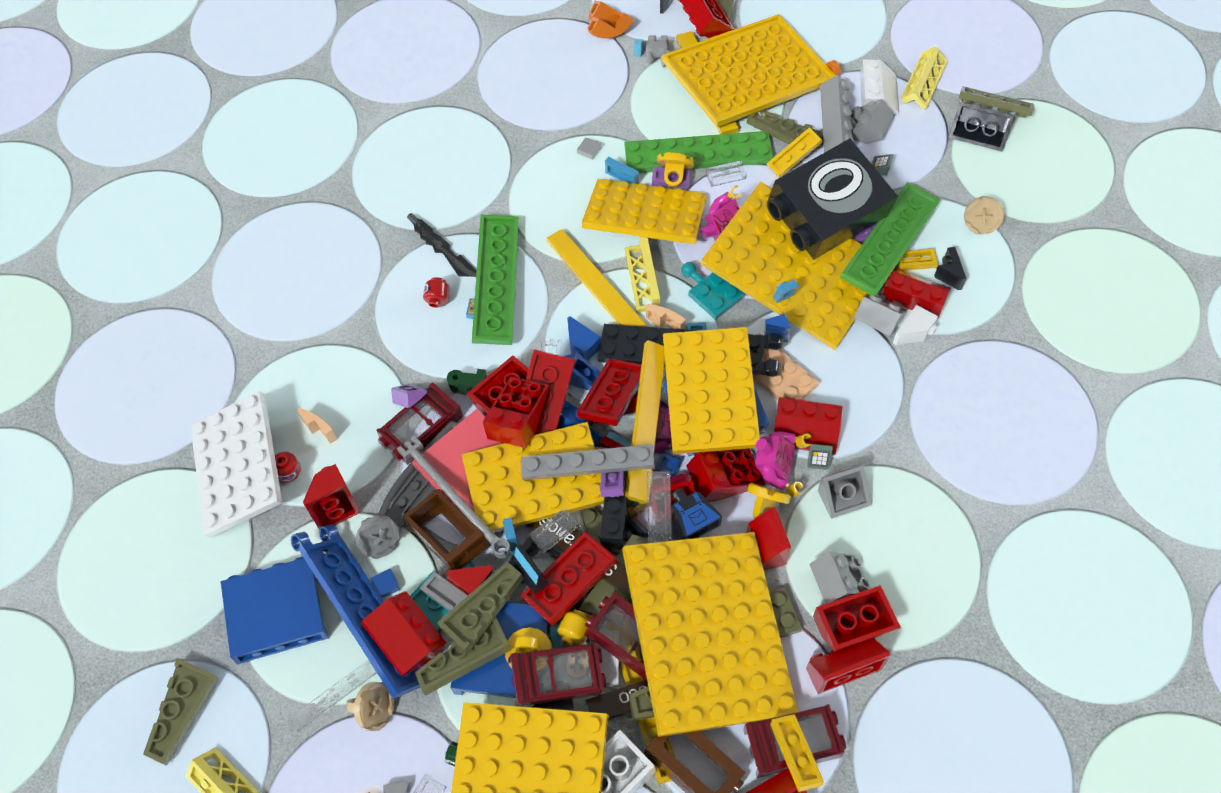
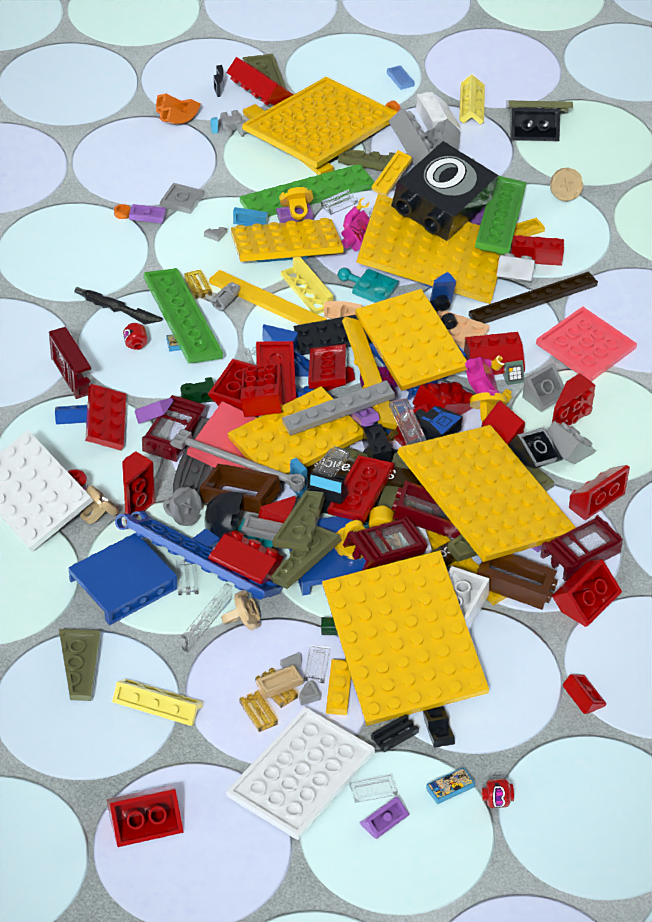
camera: 25 degrees left, 15 degrees down
light nougat slope [297,408,337,444] -> none
light grey tile [577,137,601,160] -> none
yellow plate [770,714,824,792] -> none
dark azure plate [773,280,799,303] -> none
red slope [813,585,901,652] -> none
white slope [893,305,938,345] -> none
black slope [934,247,967,290] -> none
none -> dark red door [48,326,91,399]
none -> blue slope [55,404,87,425]
none -> tan tile [80,485,119,524]
none -> red plate [85,384,126,451]
none -> orange tile [114,204,131,219]
none -> medium lavender plate [129,204,166,223]
none -> light grey tile [160,183,204,214]
none -> clear tile [176,560,199,596]
none -> clear yellow tile [184,269,212,299]
none -> light grey tile [204,227,227,242]
none -> black brick [204,492,244,539]
none -> light grey hinge [211,282,240,311]
none -> medium blue tile [386,65,415,90]
none -> dark brown tile [468,271,598,324]
none -> black slope [508,427,563,469]
none -> coral plate [536,306,637,382]
none -> red slope [552,373,596,426]

